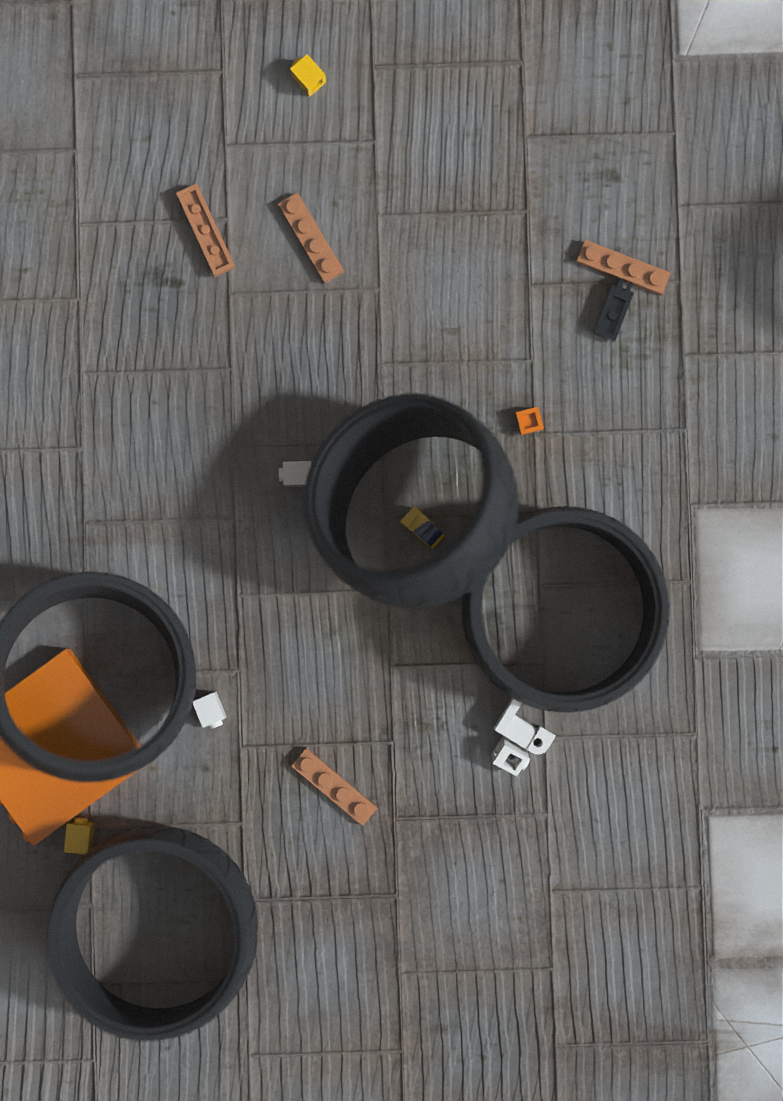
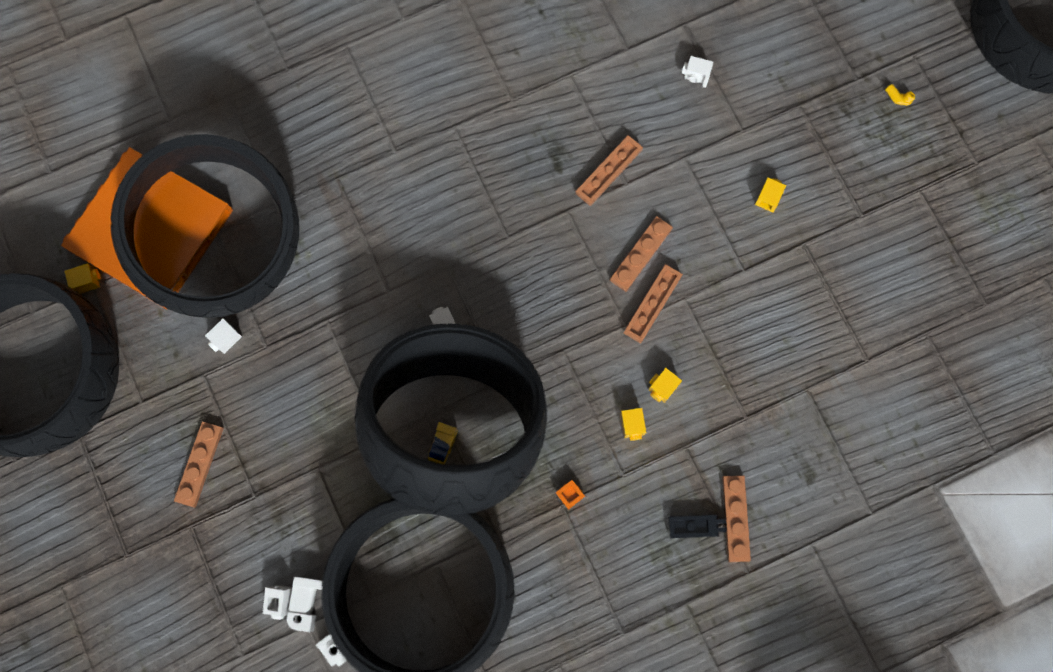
camera: 70 degrees right, 10 degrees down
none -> white brick [316,635,346,667]
none -> yellow brick [620,408,646,441]
none -> nougat plate [624,264,683,343]
none -> yellow brick [649,368,682,403]
none -> white brick [682,56,713,88]

